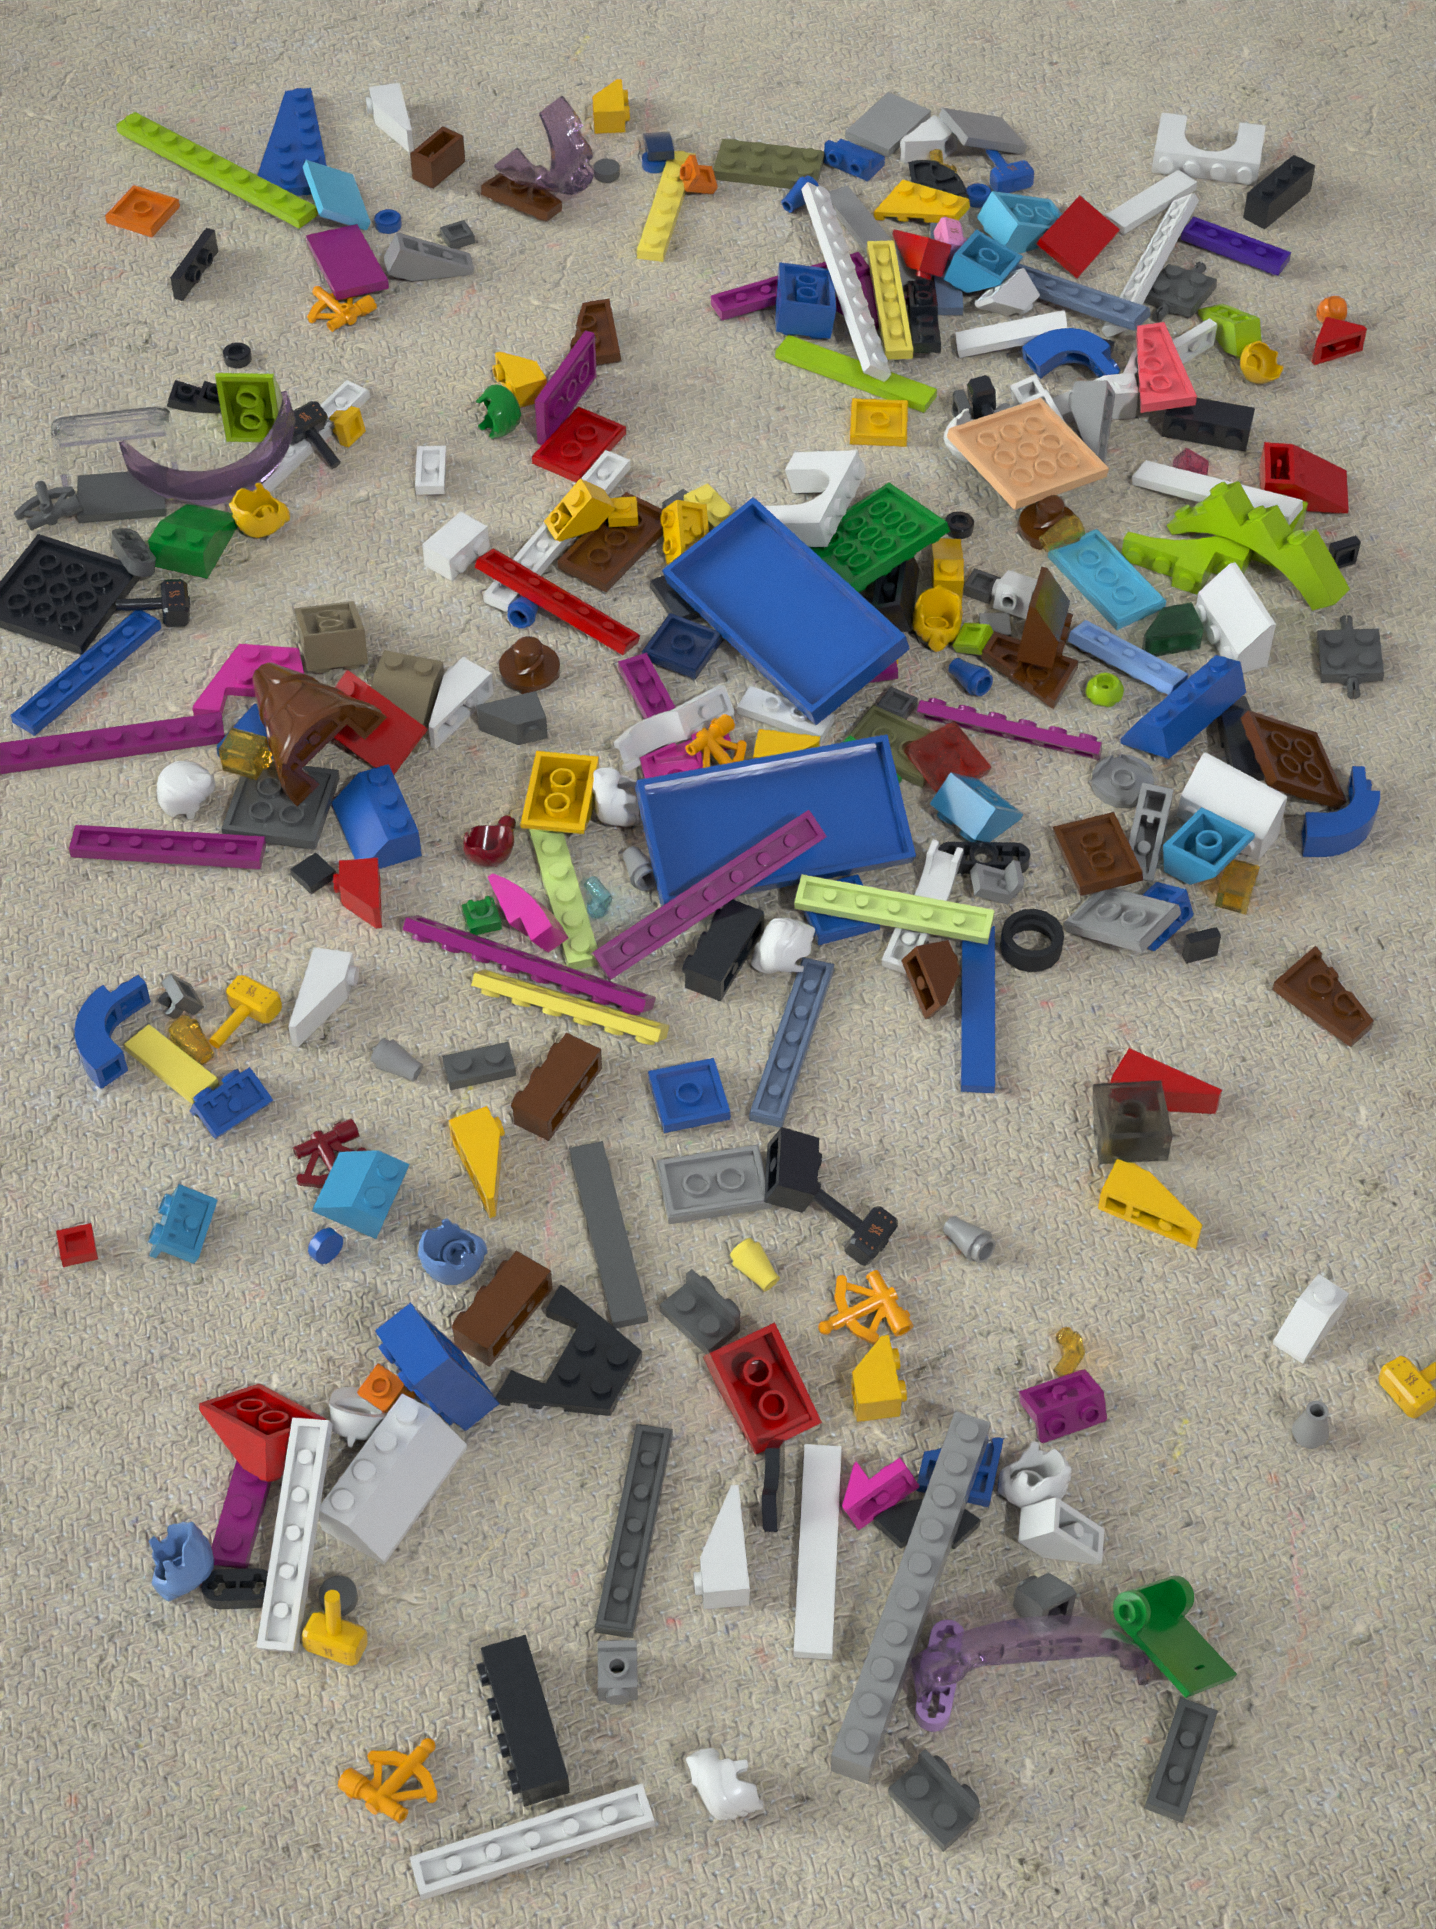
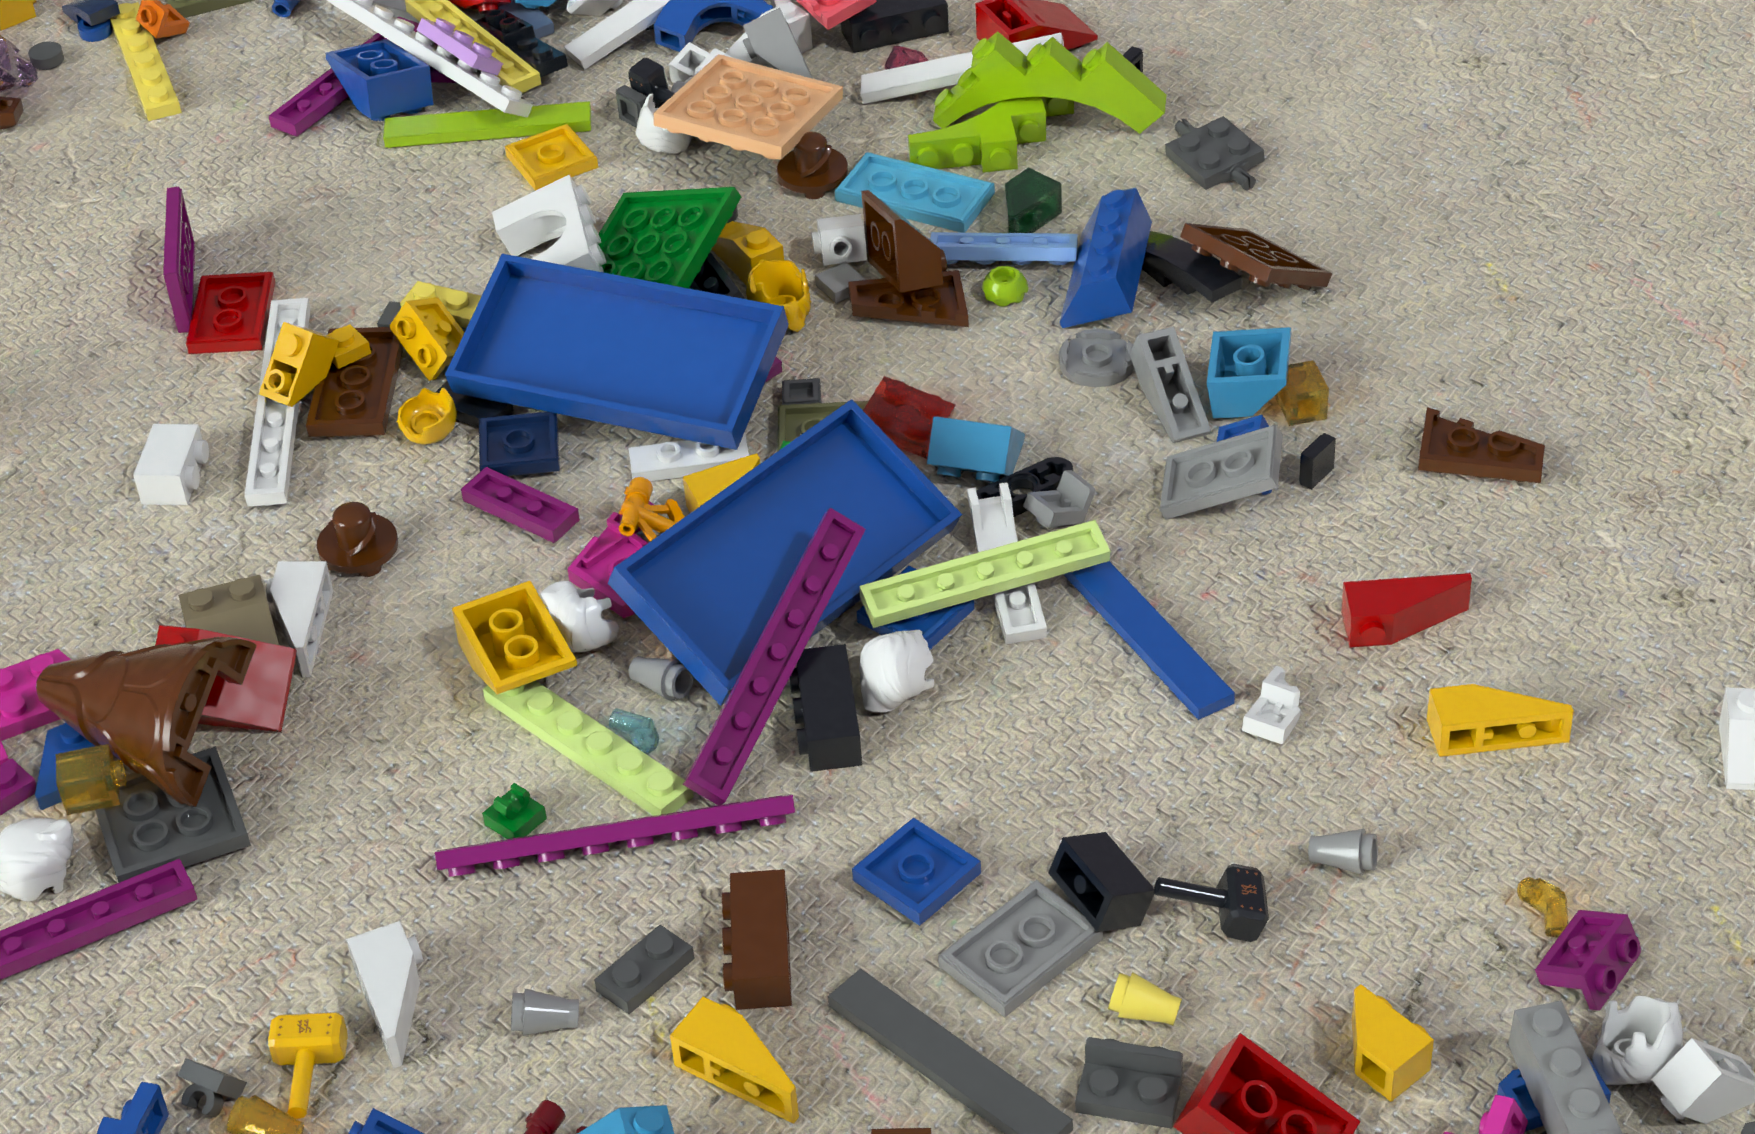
camera: 30 degrees left, 10 degrees down
black tile [290,852,336,895] -> none
dark tan slope [294,601,368,673] -> none
blue slope [331,764,422,869] -> none
red slope [333,858,382,929] -> none
white plate [415,446,447,495] -> none
dark red hair [463,815,516,869] -> none
light yellow plate [471,969,670,1045] -> none
red tile [475,548,641,655] -> none
green hair [476,384,521,439] -> none
dark grey slope [476,691,548,745] -> none
dark pink slope [488,873,569,953] -> none
yellow slope [492,352,547,408] -> none
blue cone [507,595,539,628] -> none
reddish brown wing [570,298,621,365] -> none
white piece [613,685,735,771] -> none
sand blue tile [749,957,834,1128] -> none
light orange piece [818,1270,914,1345] -> none
reddish brown slope [901,940,961,1020] -> none
magenta plate [917,698,1103,761] -> none
blue cone [948,658,993,696] -> none
lime tile [953,622,994,655] -> none
dark grey tile [963,568,1001,604] -> none
black tyre [1000,909,1064,972] -> none
clear yellow cone [1039,514,1085,552] -> none
reddish brown plate [1053,812,1143,896] -> none
clear smoke slope [1092,1080,1173,1164] -> none
white slope [1177,752,1288,861] -> none
white slope [1194,562,1276,673] -> none
blue arch [1301,766,1380,857] -> none
none -> yellow hair [397,388,457,444]
none -> lavender plate [417,17,503,76]
none -> white slope [1242,666,1301,744]

